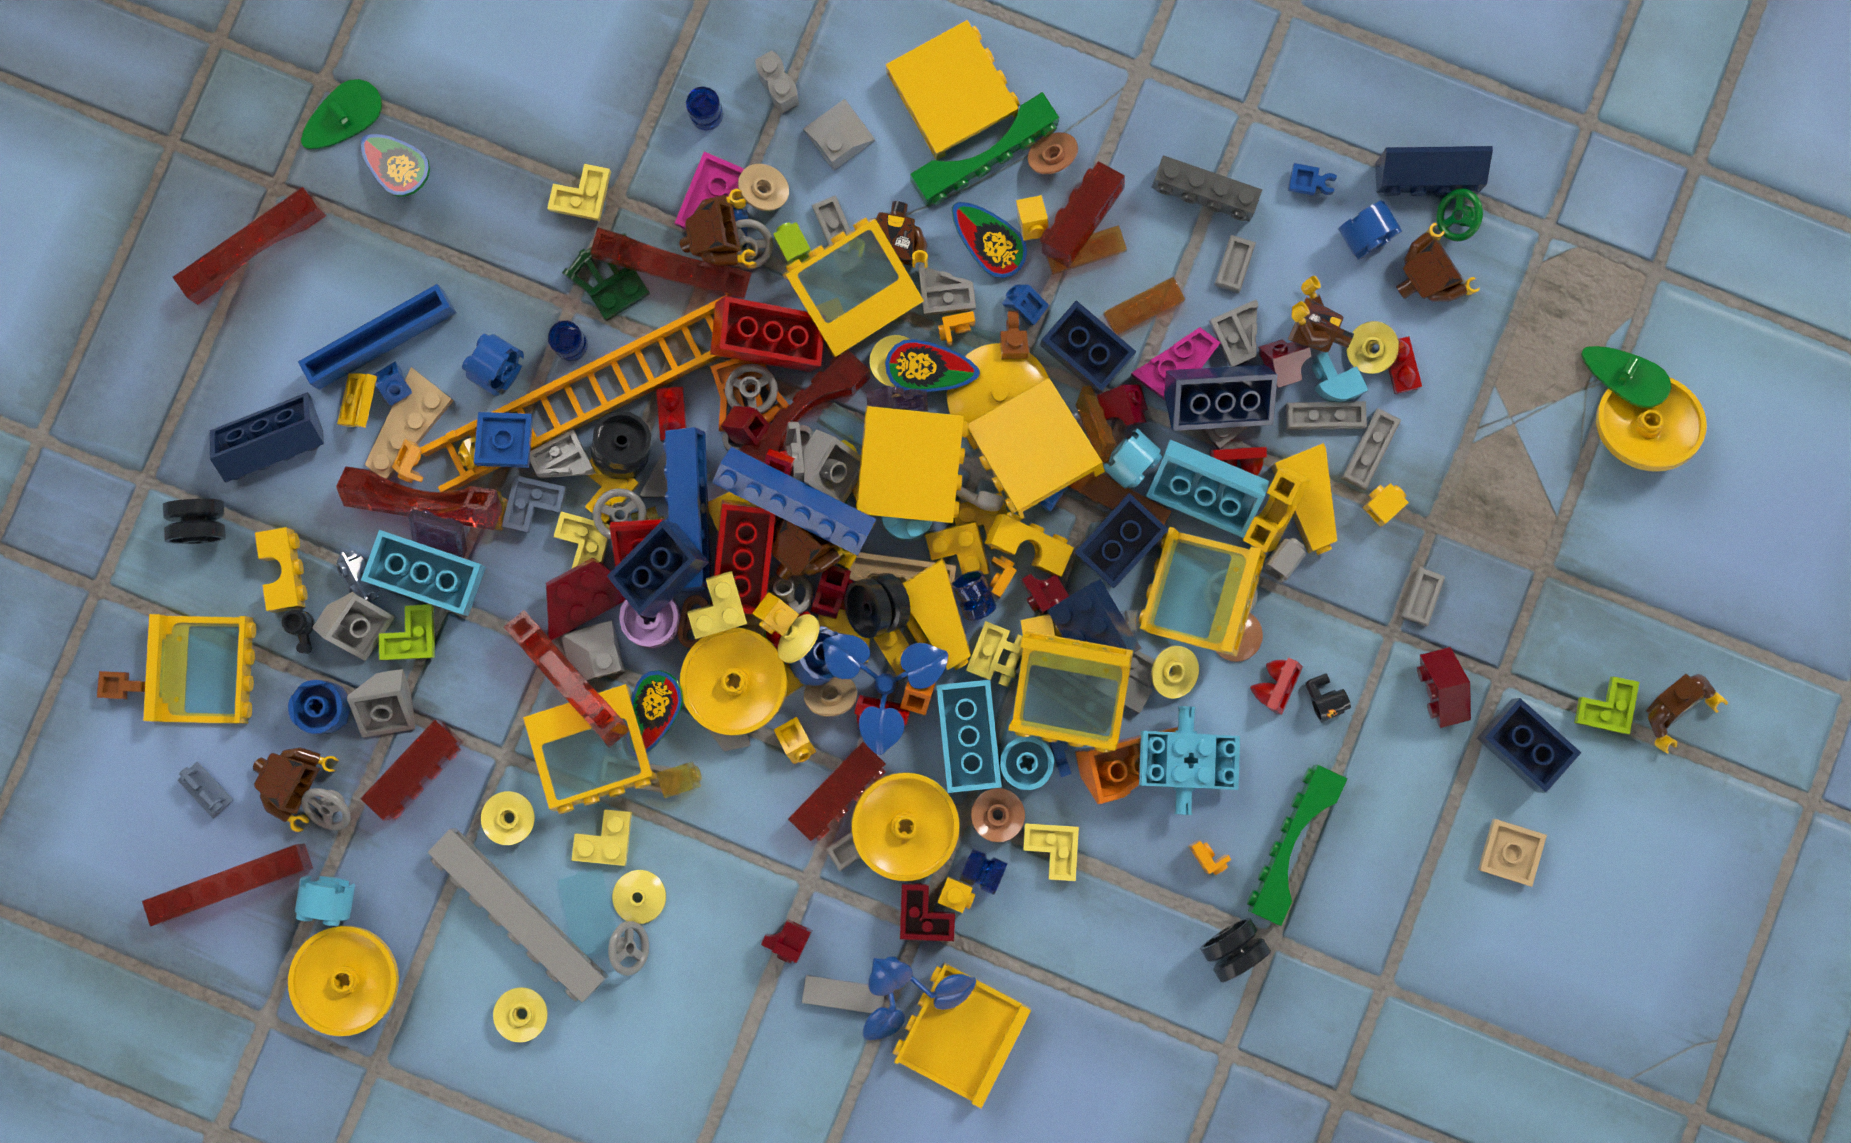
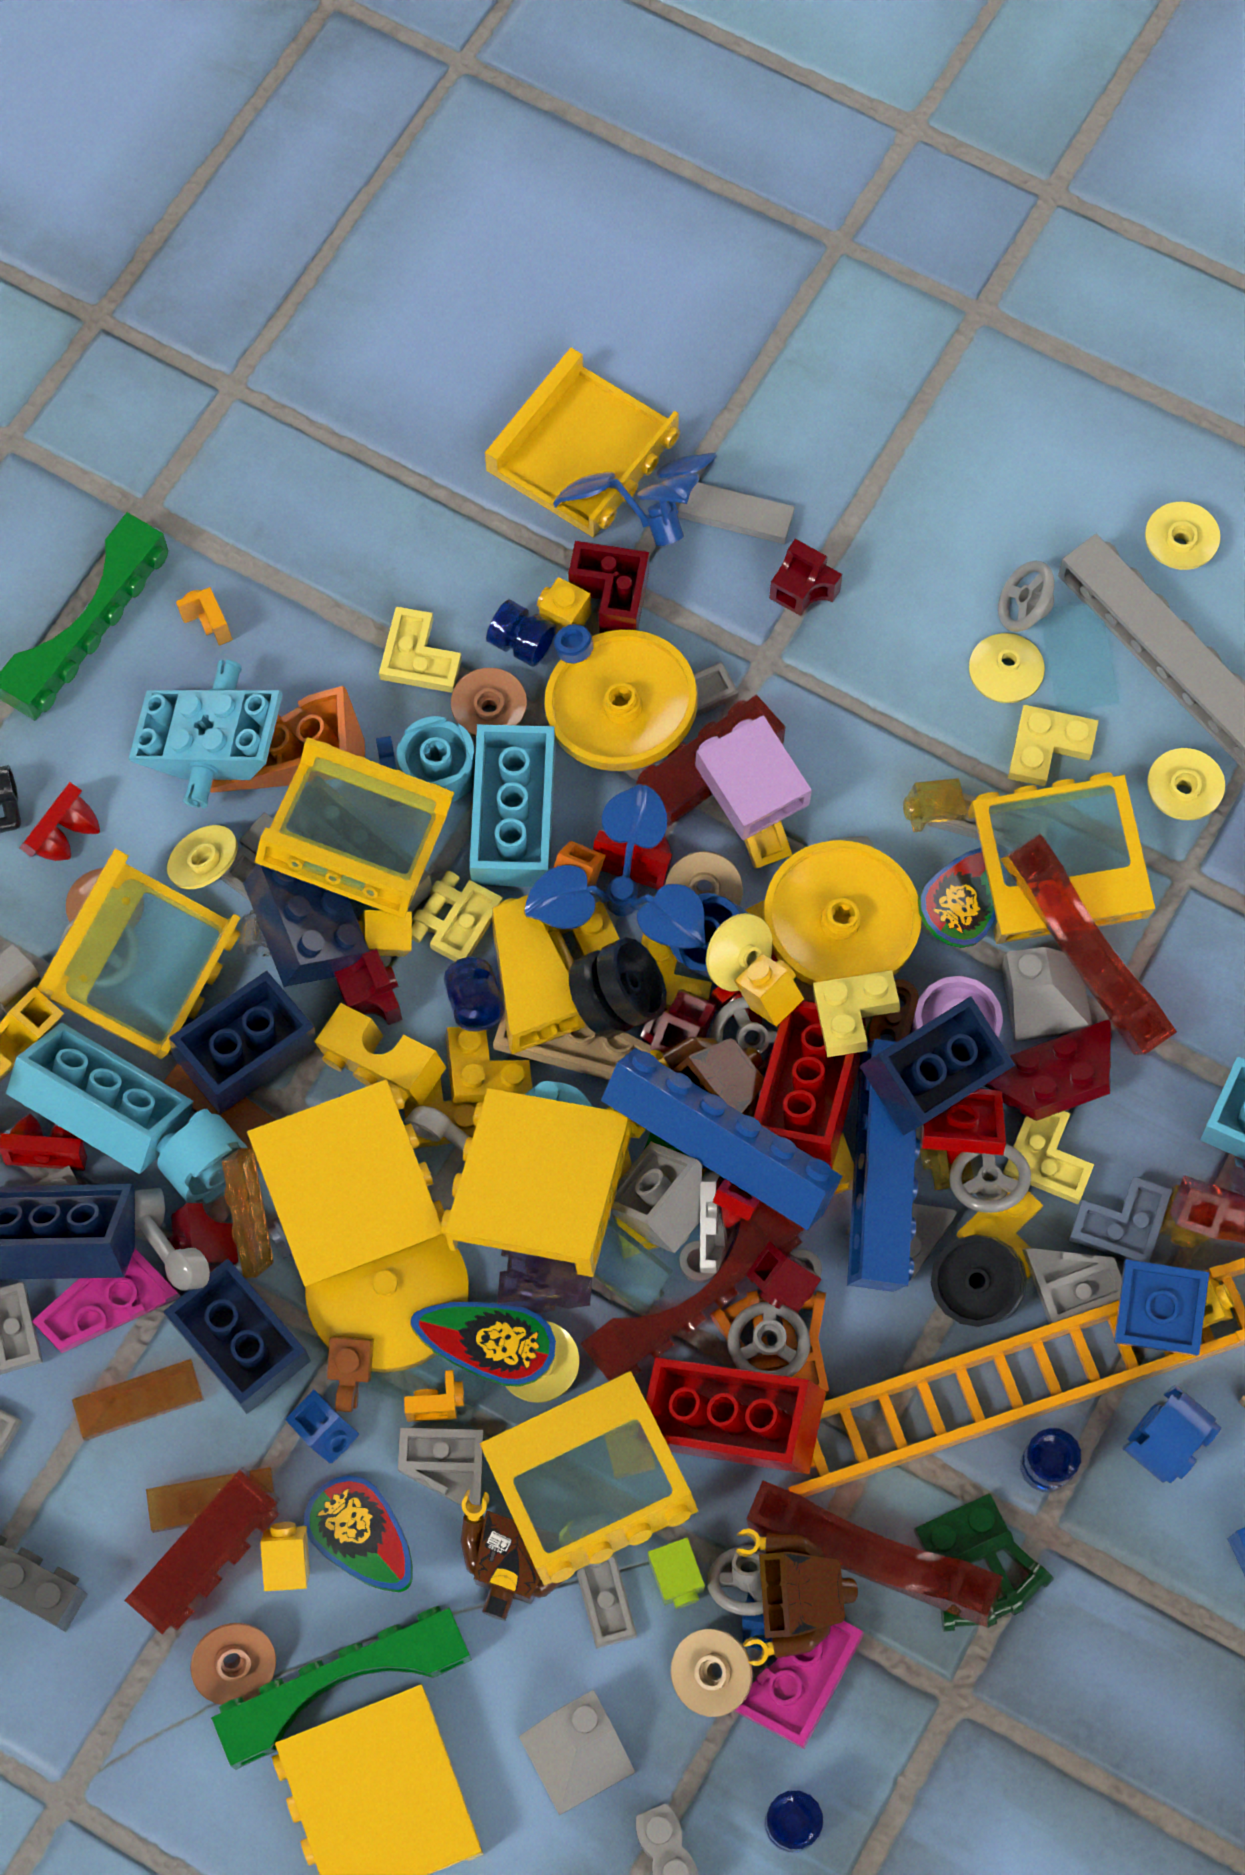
camera: 175 degrees left, 15 degrees down
light yellow plate [547,164,611,221] -> none
red tile [656,387,687,442] -> none
light orange bracket [989,556,1017,599] -> none
black wheel [1200,918,1271,982] -> none
none -> light grey piece [135,1188,210,1290]
none -> blue tile [554,624,594,663]
none -> lavender brick [695,715,812,841]

